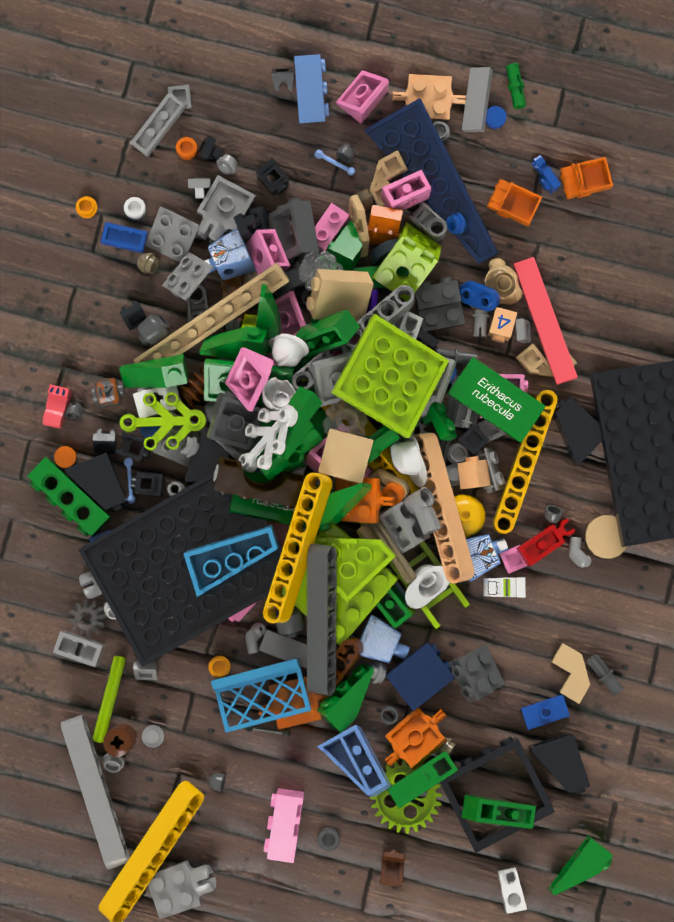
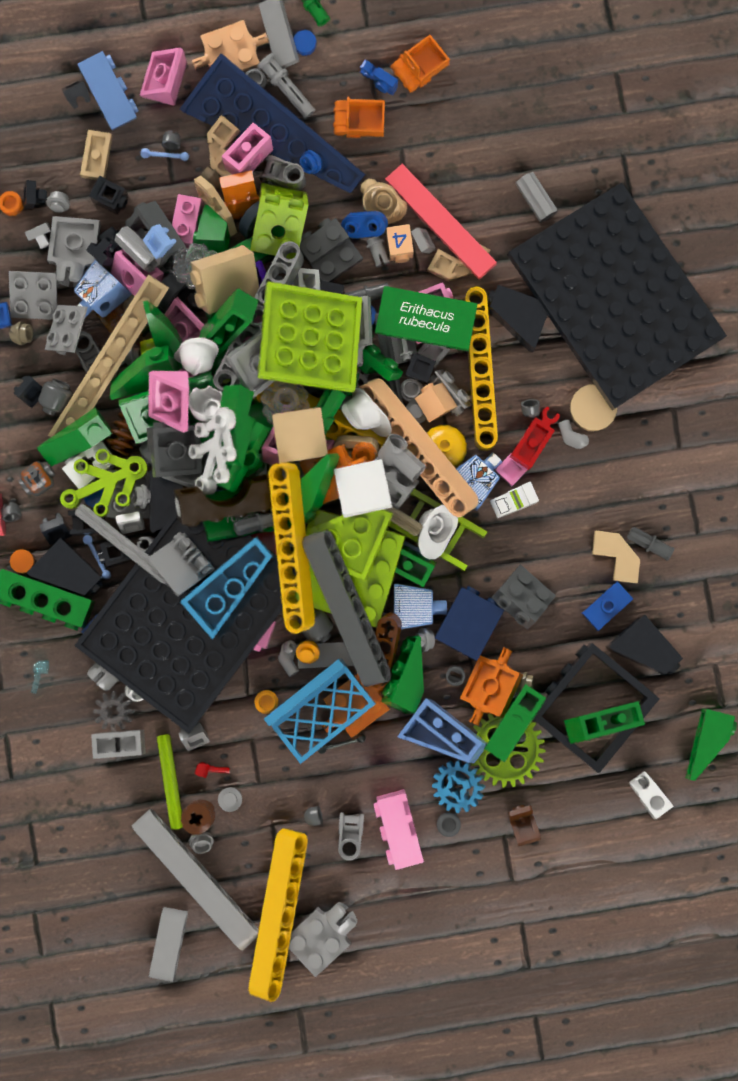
camera: 20 degrees left, 0 degrees up
none -> clear light blue hand [31,661,49,694]
none -> light grey axle [75,504,166,584]
none -> tan plate [80,130,113,180]
none -> light grey axle [115,226,161,273]
none -> white tile [116,511,145,534]
none -> light blue tile [143,224,176,259]
none -> light grey hinge [147,532,215,596]
none -> light grey beam [149,907,188,982]
none -> red hand [195,762,230,778]
none -> dark grey axle [234,511,274,536]
none -> light grey pin [257,53,316,119]
none -> light orange plate [296,640,320,664]
none -> white tile [334,459,392,518]
none -> light grey piece [338,812,364,861]
none -> dark azure gear [432,759,485,813]
none -> light grey axle [515,172,558,223]

